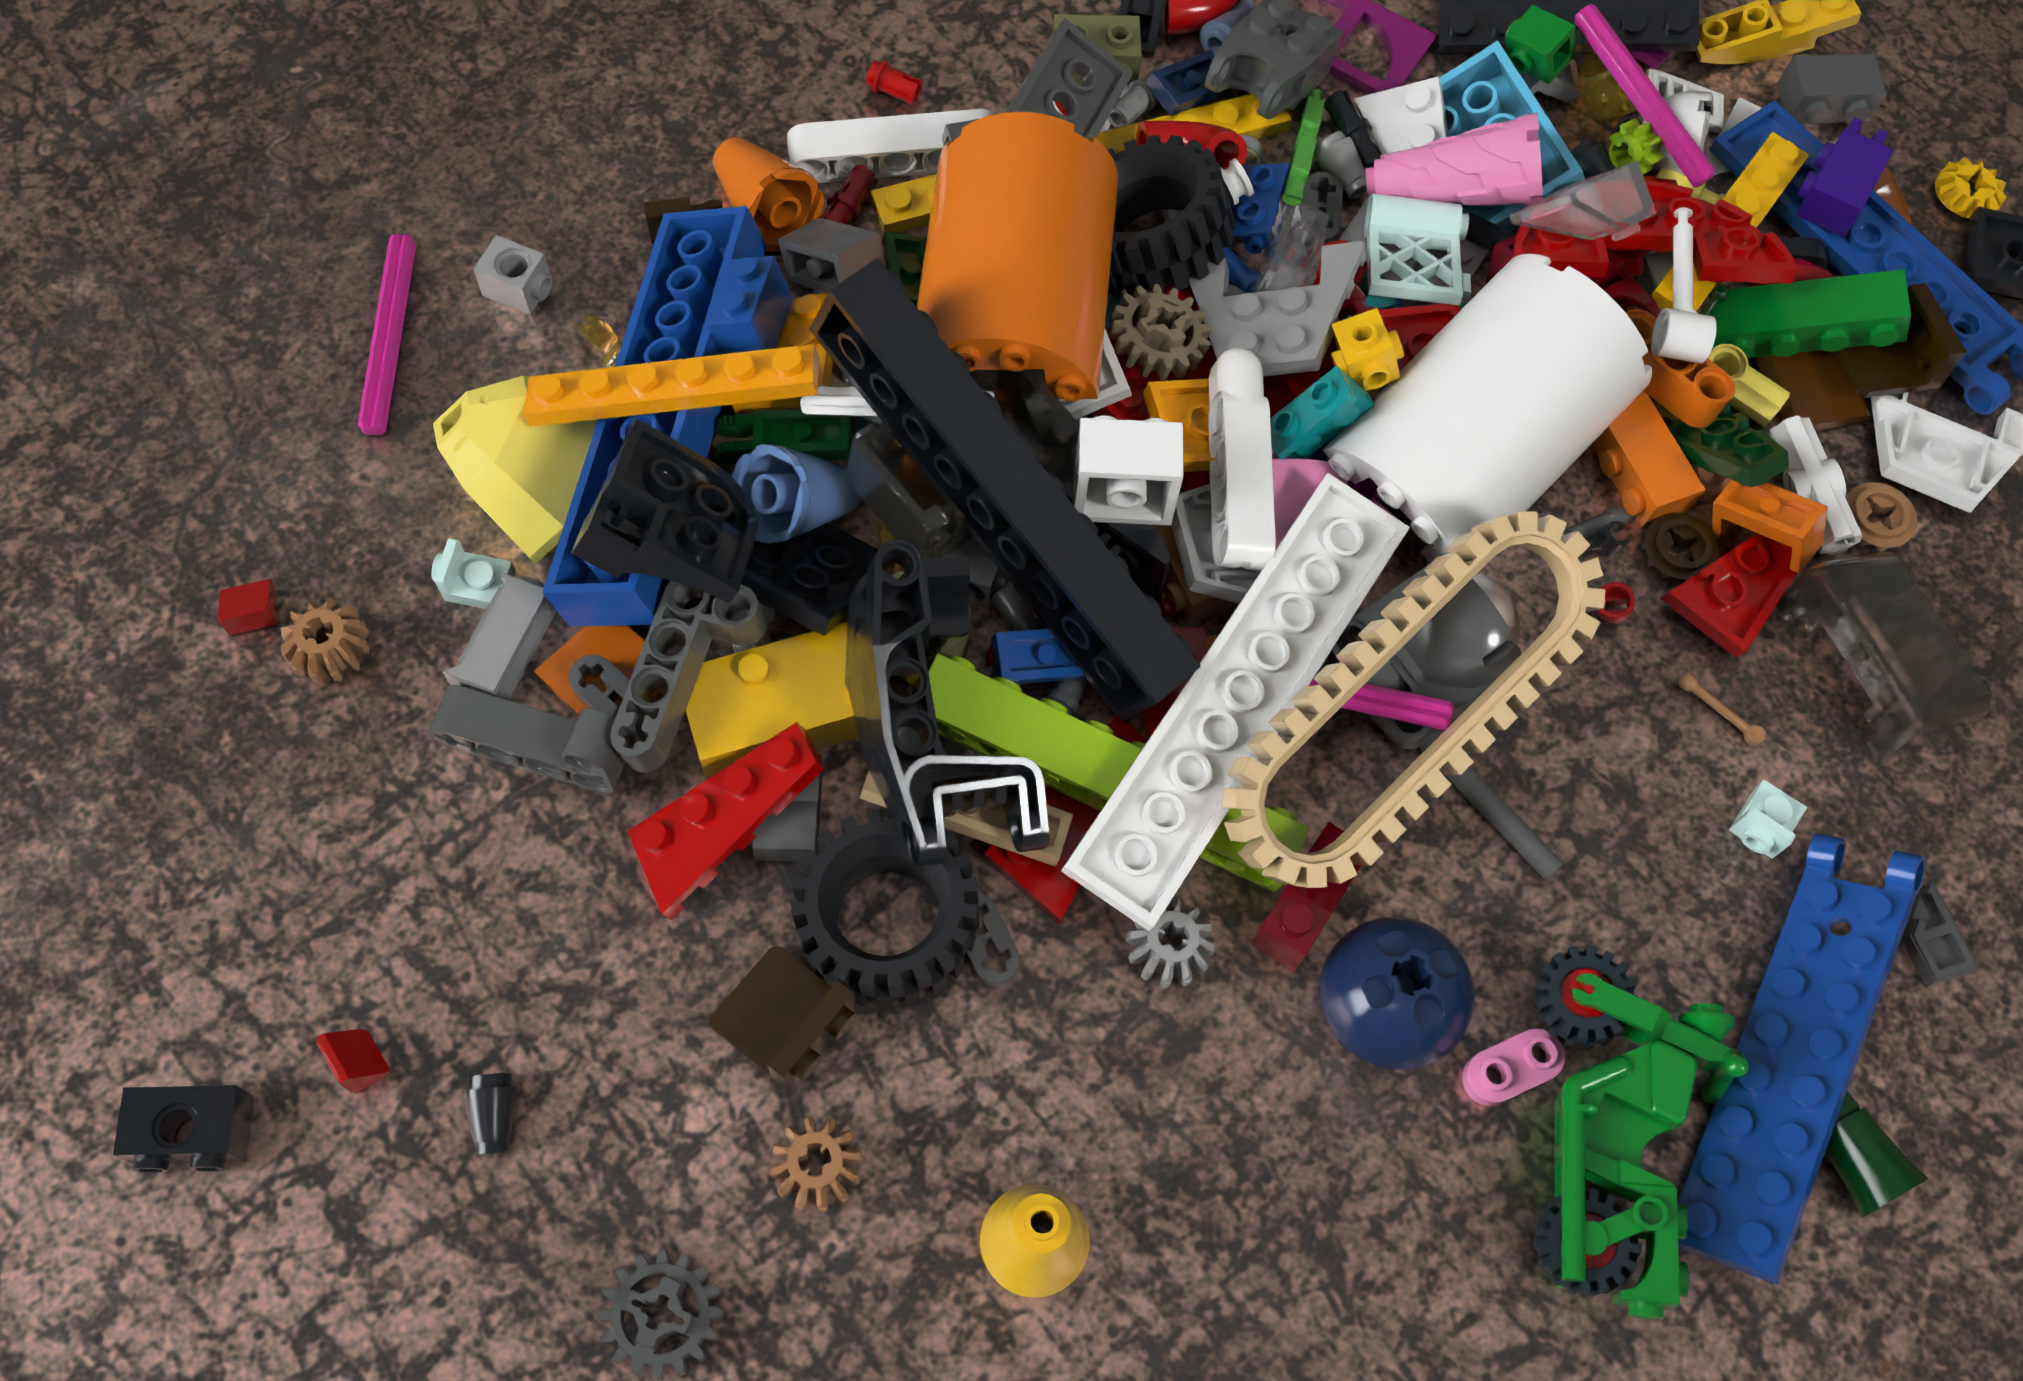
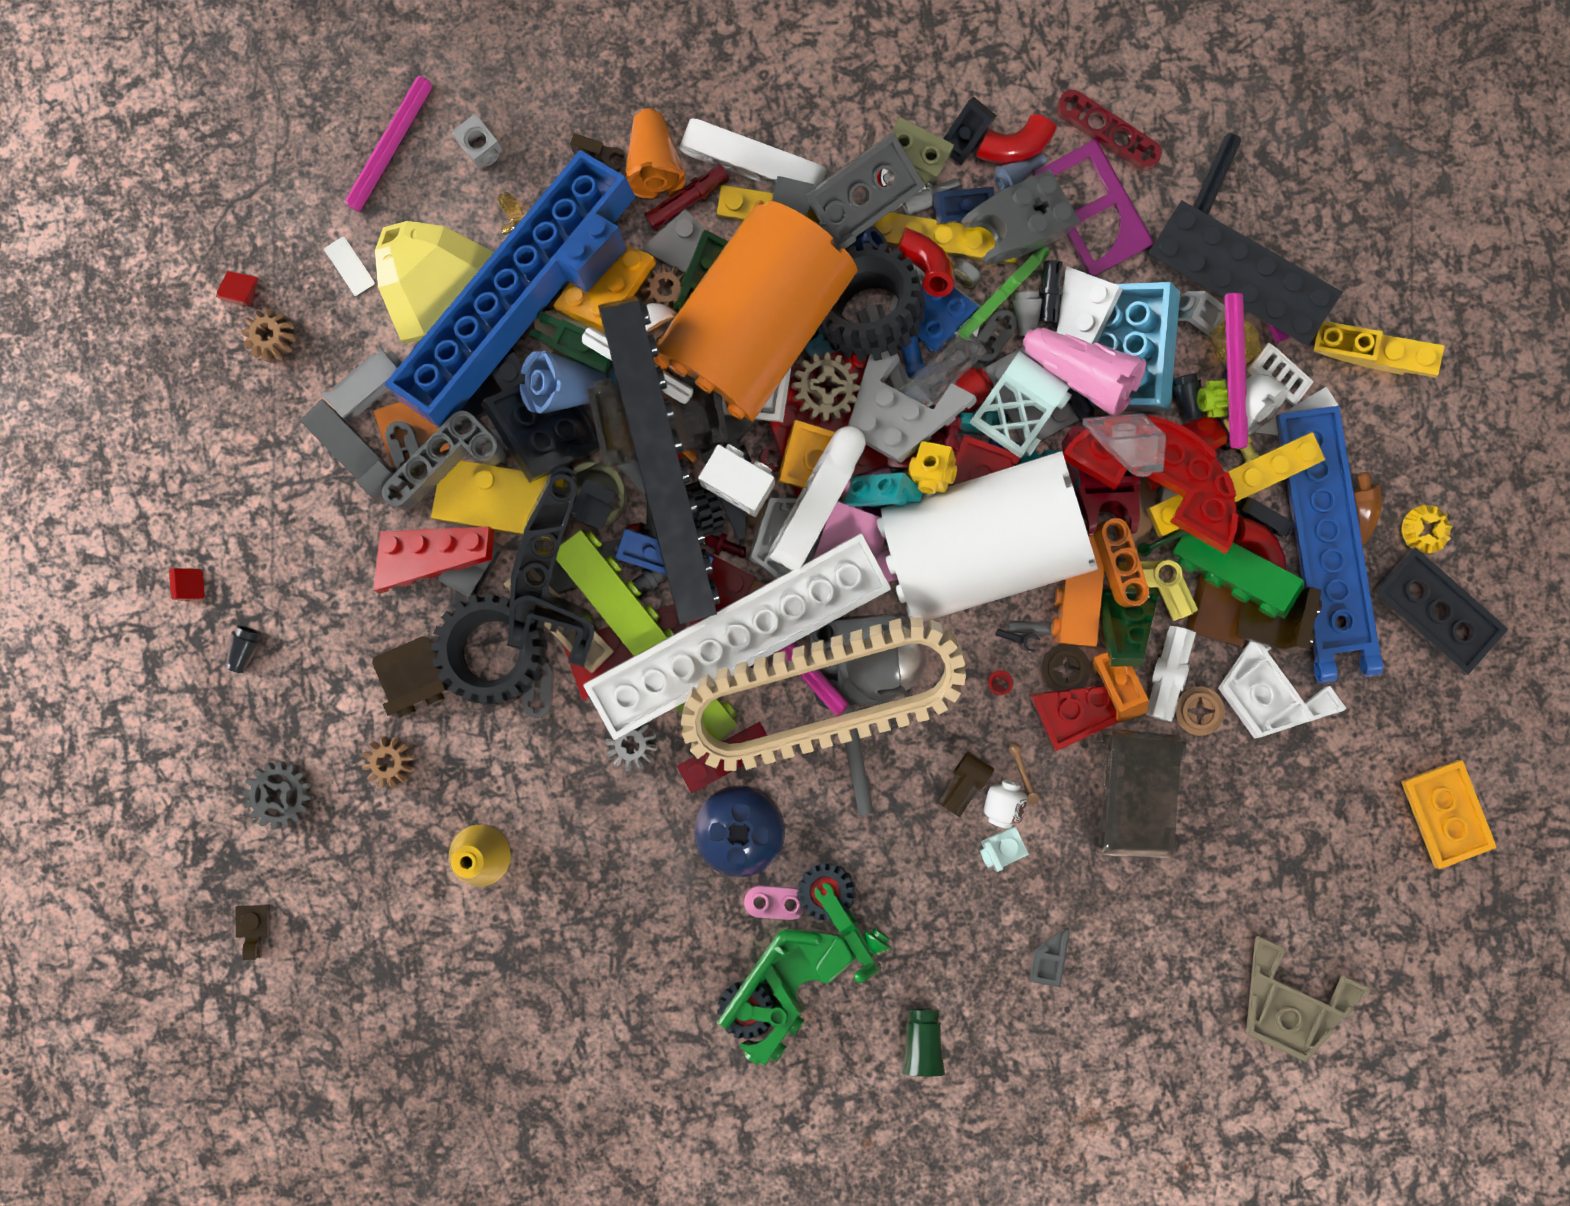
camera: 30 degrees right, 20 degrees up
black brick [113,1085,254,1173] -> none
light aqua bracket [432,538,515,609] -> none
light orange plate [523,344,819,427] -> none
black slope [571,418,759,603] -> none
dark grey brick [778,218,887,293] -> none
red pin [865,59,923,106] -> none
white bush [1220,158,1254,206] -> none
green brick [1505,5,1576,84] -> none
white piece [1651,207,1716,364] -> none
blue hinge [1677,833,1926,1285] -> none
dark grey brick [1777,54,1887,125] -> none
dark purple hinge [1795,117,1894,238] -> none
none -> white sticker [324,237,375,296]
none -> dark brown piece [937,751,994,817]
none -> white head [984,780,1028,828]

